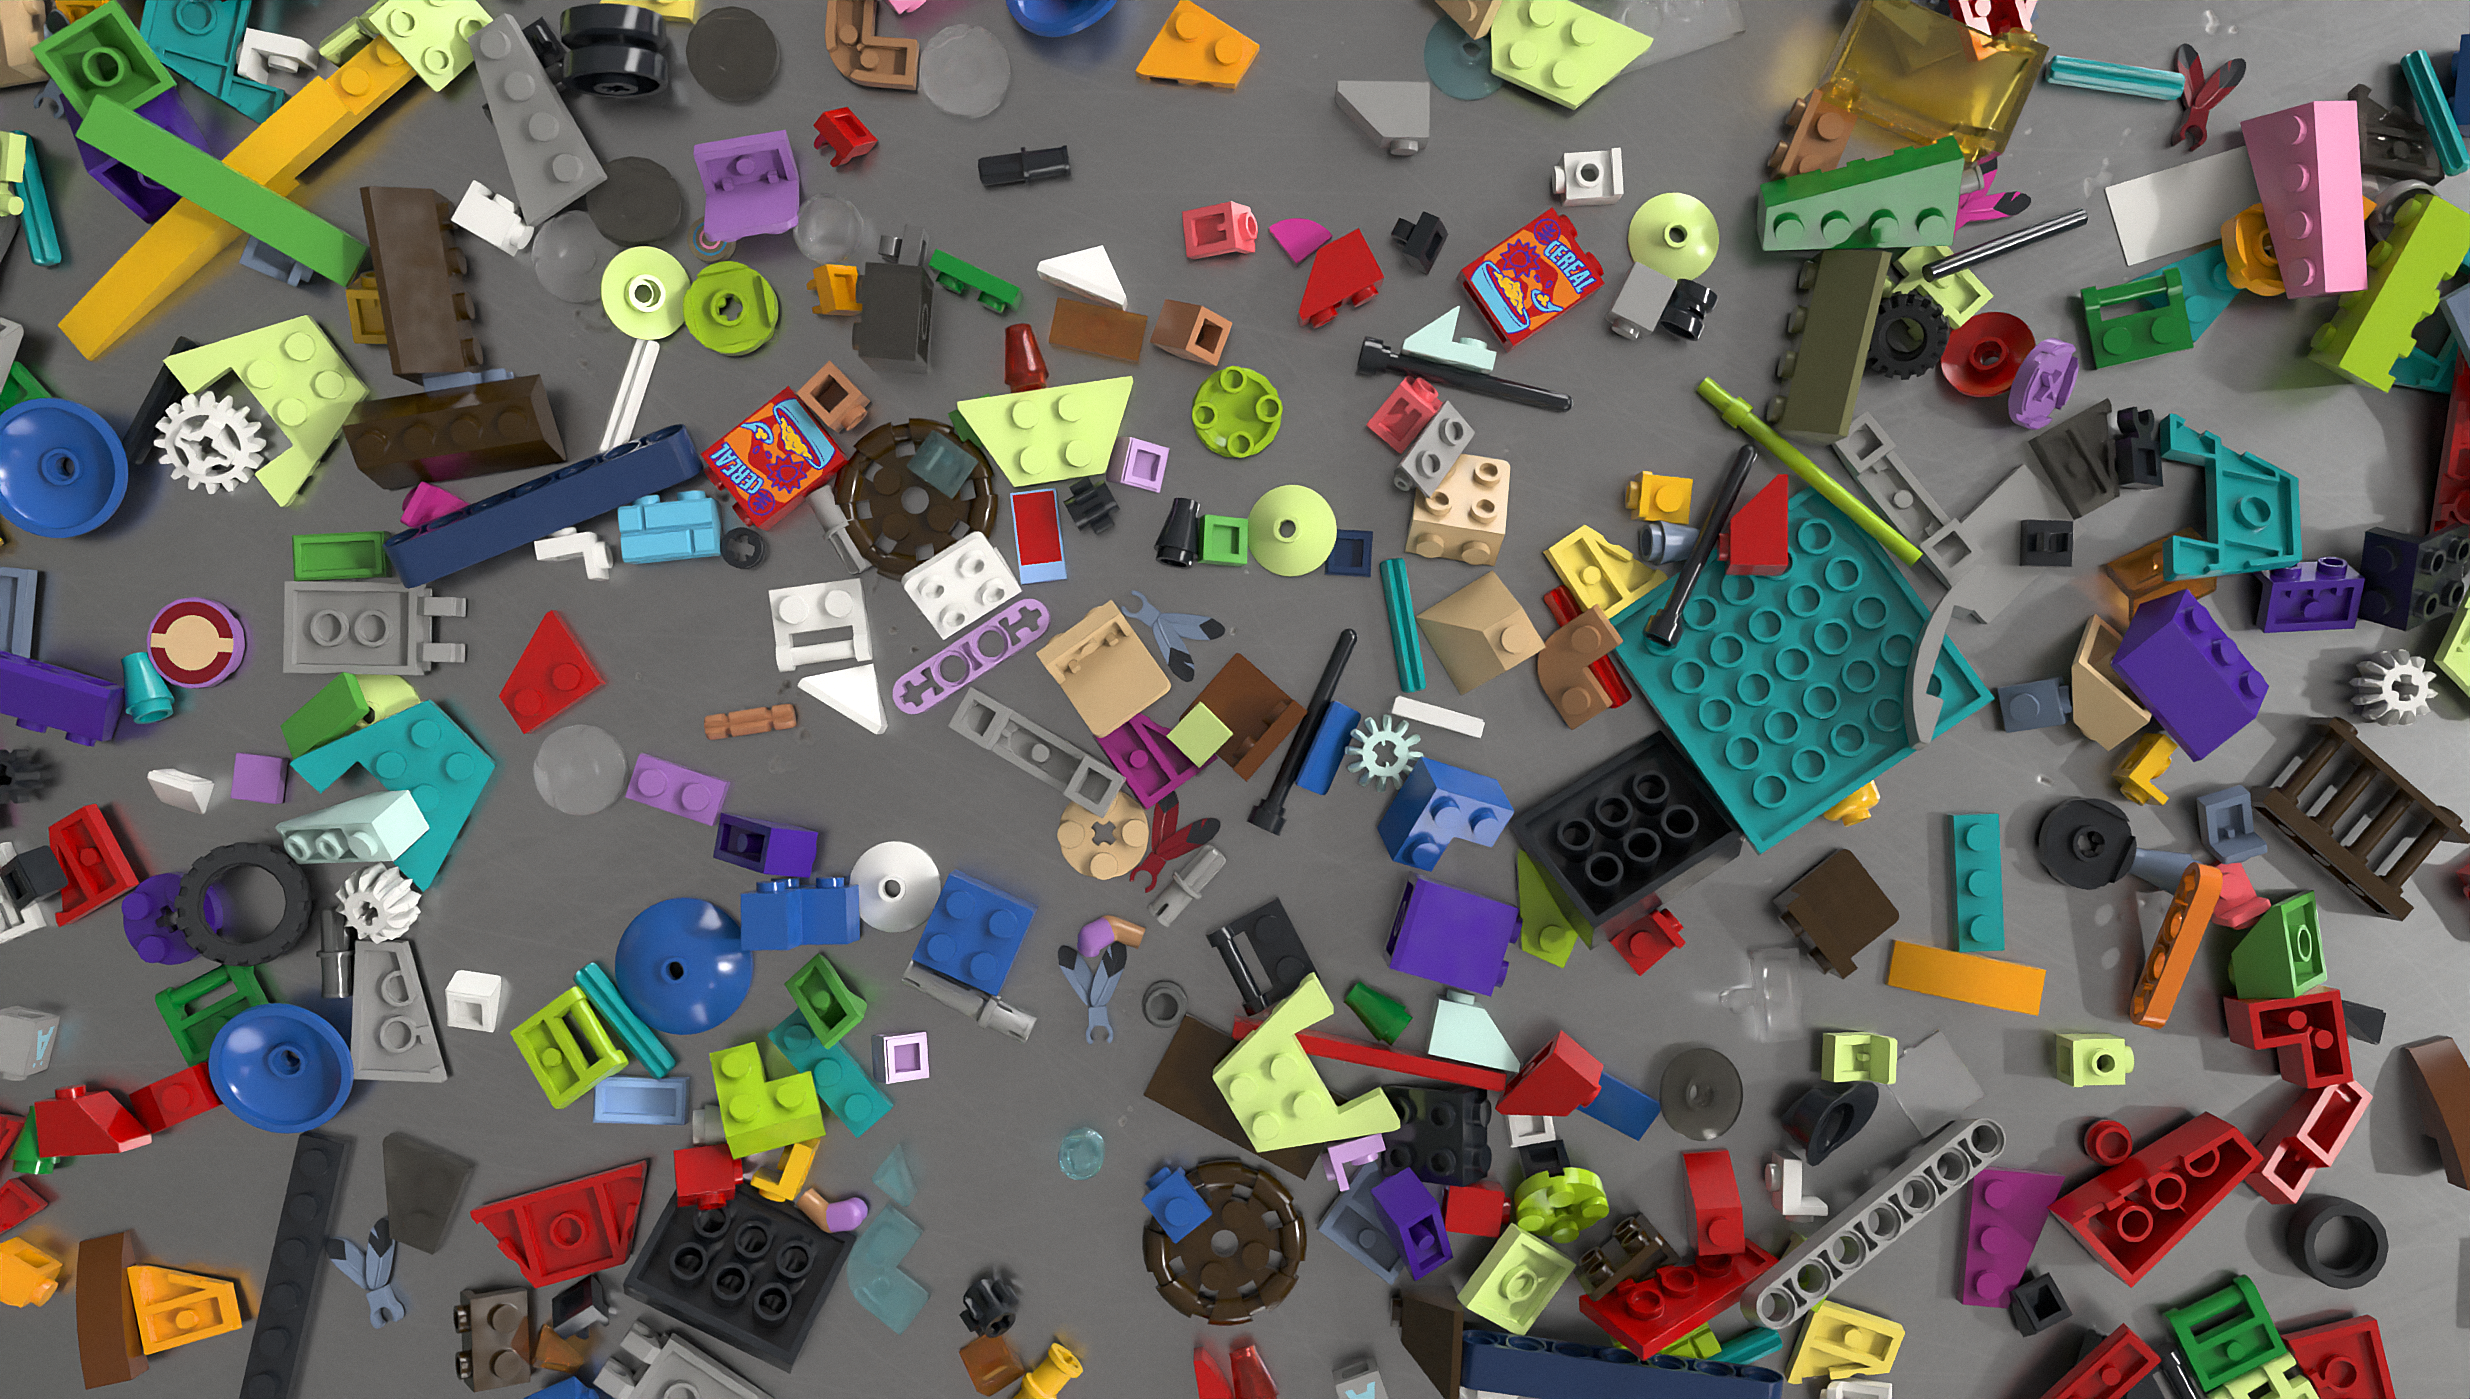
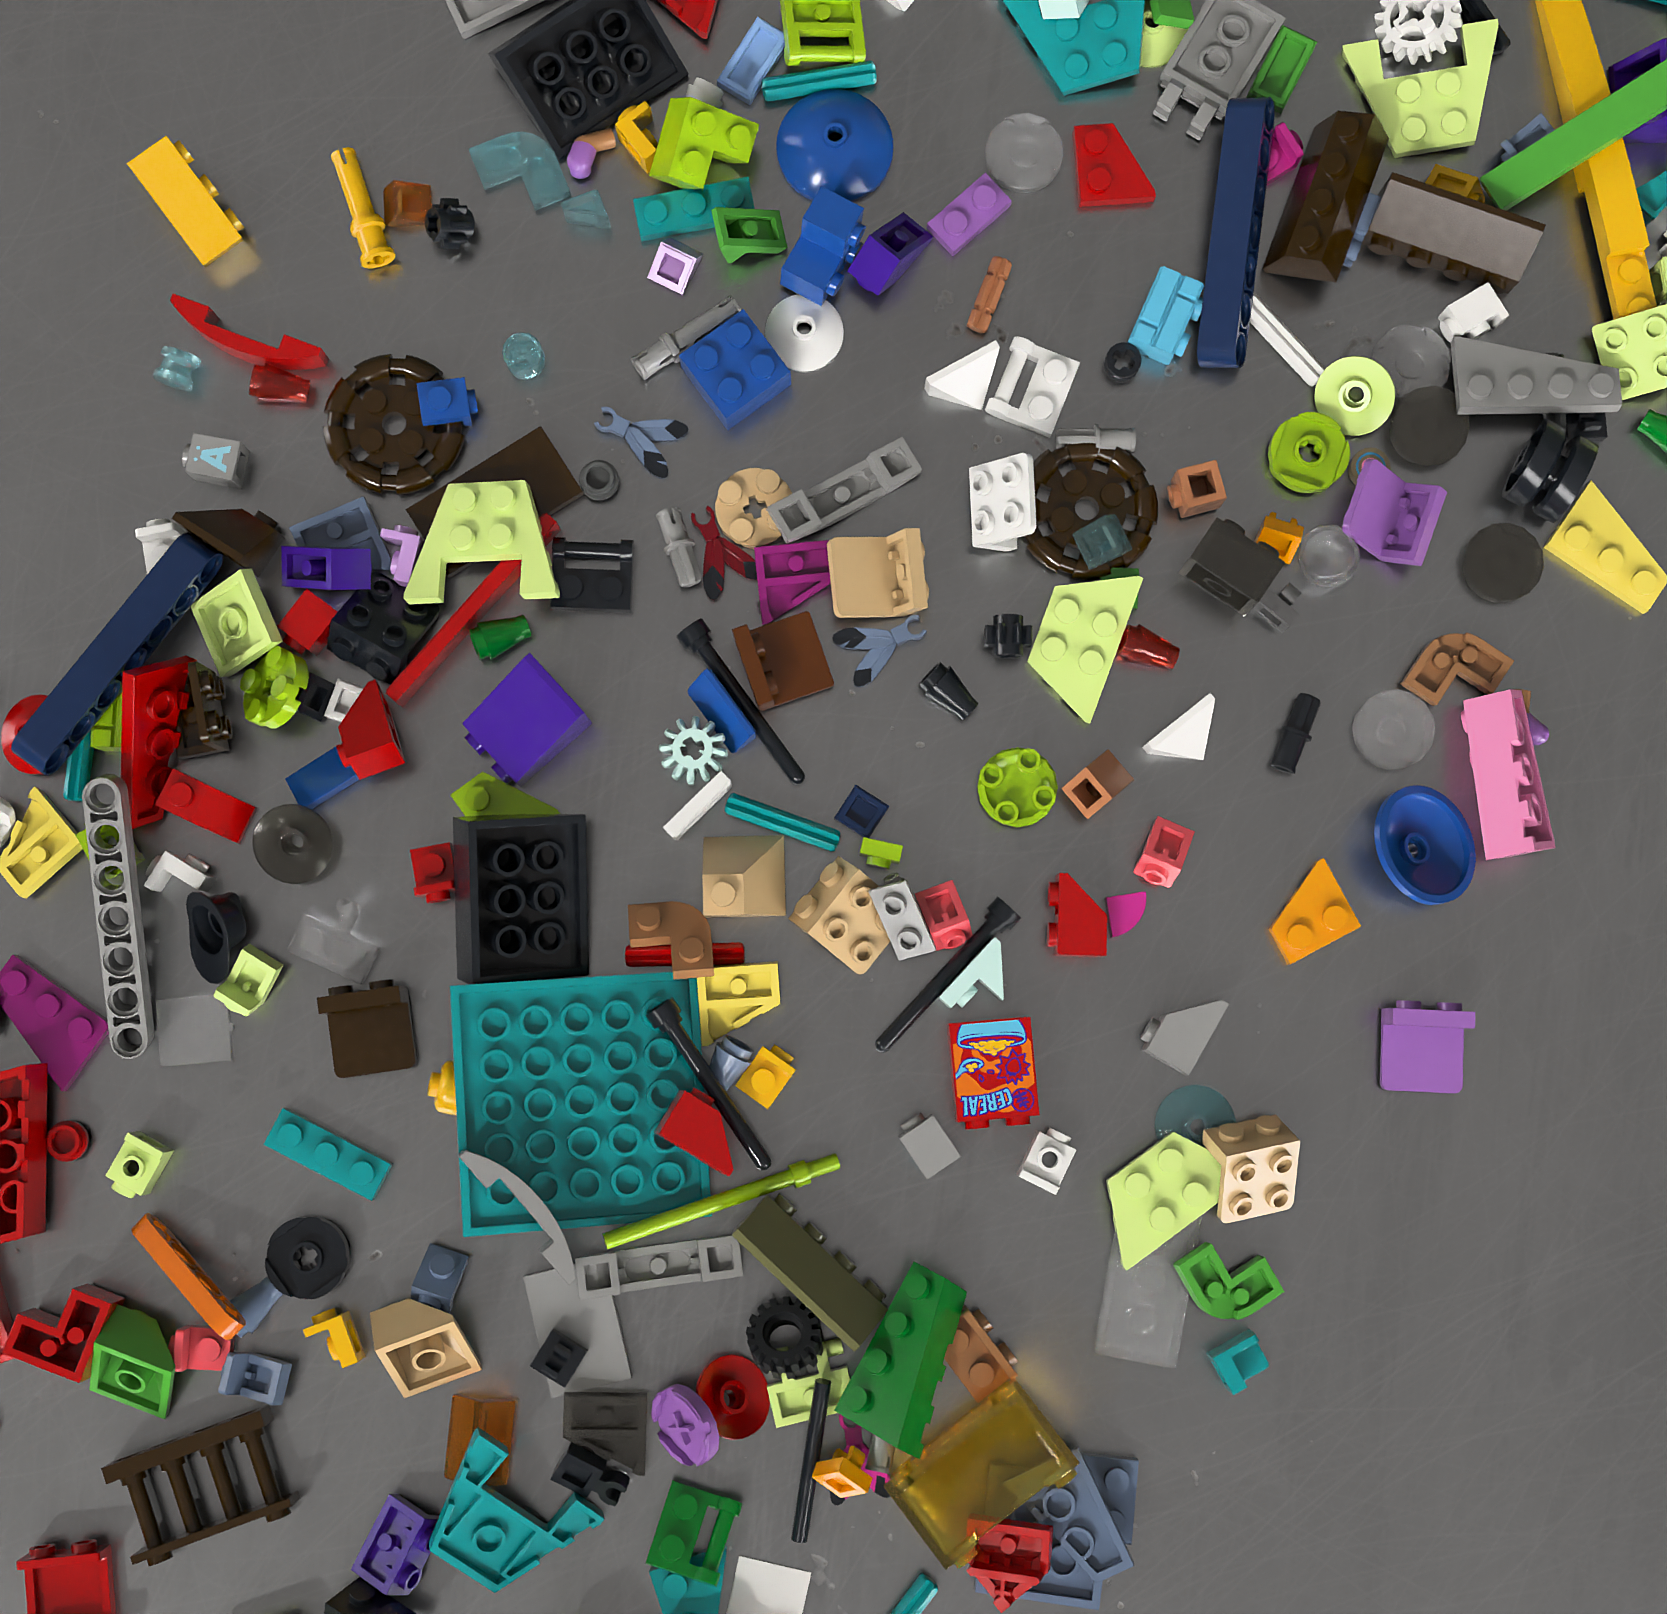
camera: 120 degrees right, 5 degrees down
white bracket [534,527,613,581] -> none
red brick [673,1143,743,1210] -> none
brick [700,386,849,531] -> none
red tile [813,107,878,167] -> none
lavender beam [893,599,1051,714] -> none
green plate [928,248,1024,314] -> none
red tile [1010,488,1068,585] -> none
clear orange plate [1048,297,1148,363] -> none
arm [1077,915,1146,957] -> none
lavender slope [1106,437,1170,493] -> none
yellowish green slope [1166,702,1233,768] -> none
bright green plate [1198,514,1249,567] -> none
yellowish green dish [1248,485,1337,577] -> none
blue brick [1377,756,1515,872] -> none
black tile [1391,211,1449,274] -> none
light aqua slope [1424,989,1520,1073] -> none
yellowish green dish [1627,193,1719,281] -> none
black wheel [1657,279,1719,341] -> none
light orange slope [1885,940,2046,1016] -> none
dark purple slope [2110,589,2269,762] -> none
black slope [2341,1000,2386,1045] -> none
white gear [2349,649,2438,727] -> none
none -> light orange tile [812,1445,873,1498]
none -> lime plate [859,837,903,869]

